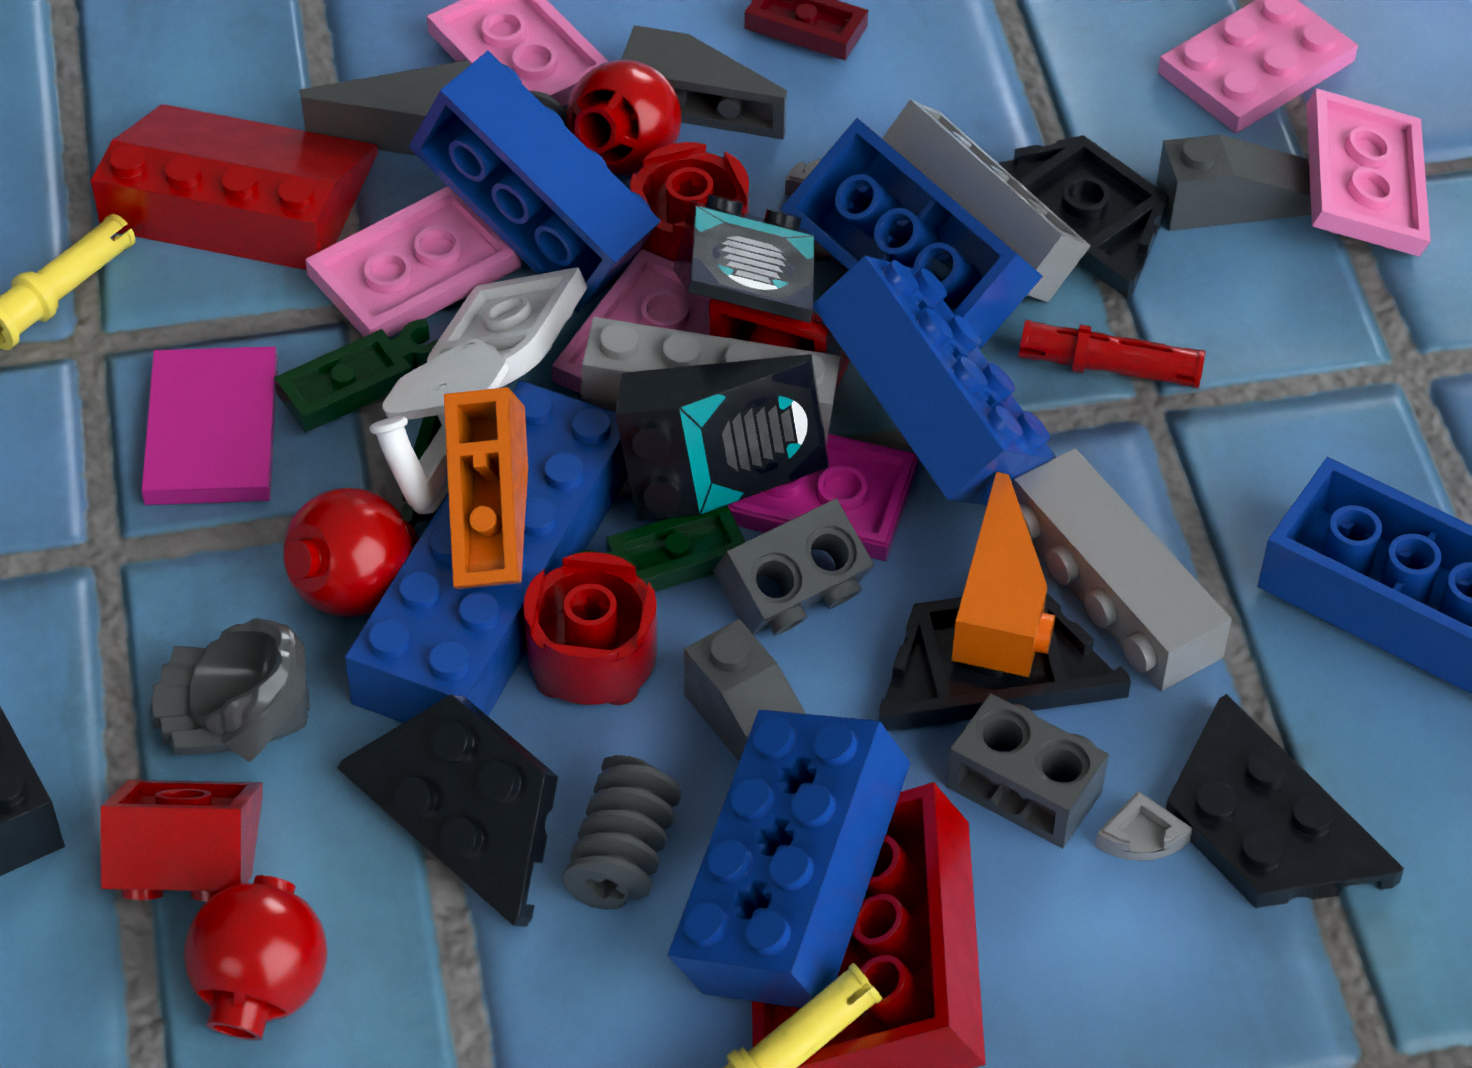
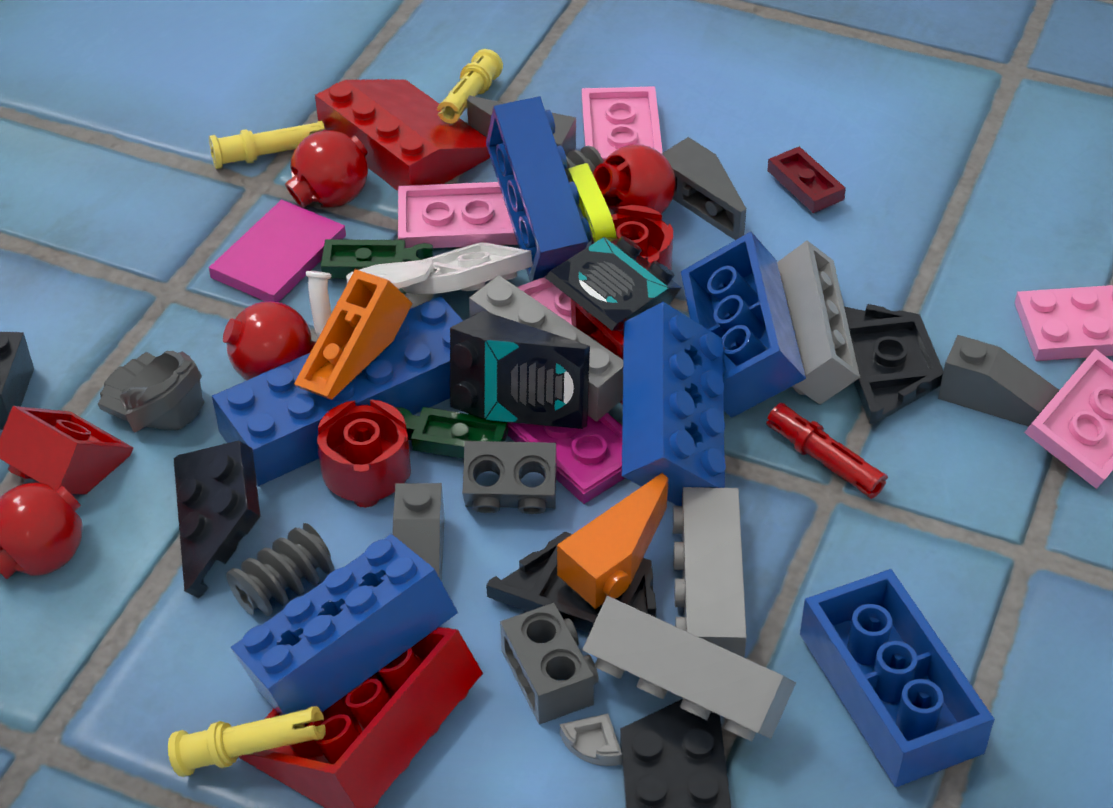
camera: 35 degrees right, 5 degrees down
none -> red brick [285,130,368,208]
none -> light yellow pin [437,49,503,124]
none -> neon yellow beam [567,163,617,242]
none -> light grey brick [582,596,796,741]

